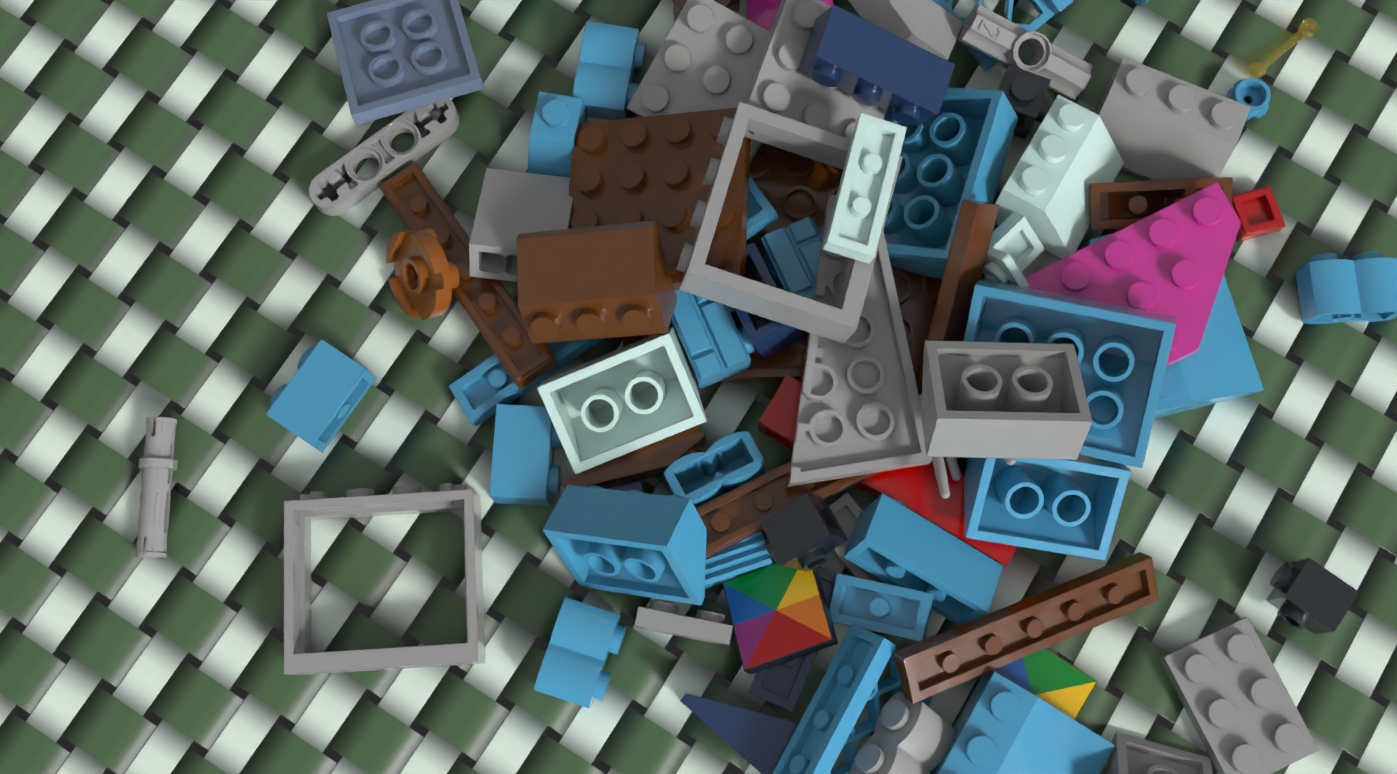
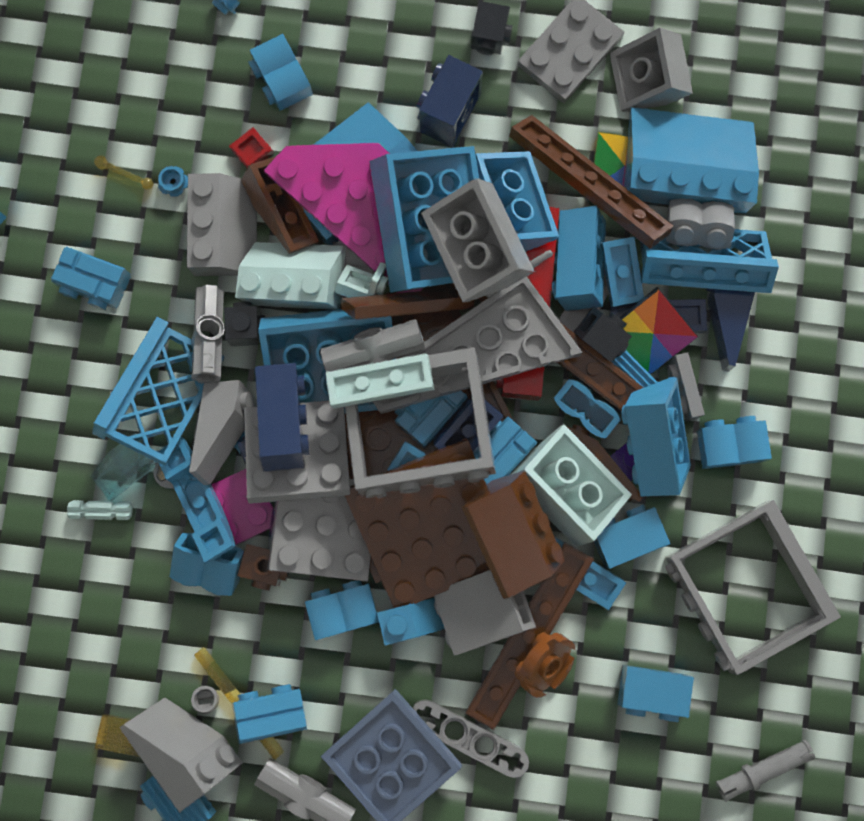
camera: 115 degrees left, 5 degrees up
none -> light grey piece [321,319,425,372]
none -> dark blue brick [417,55,483,148]

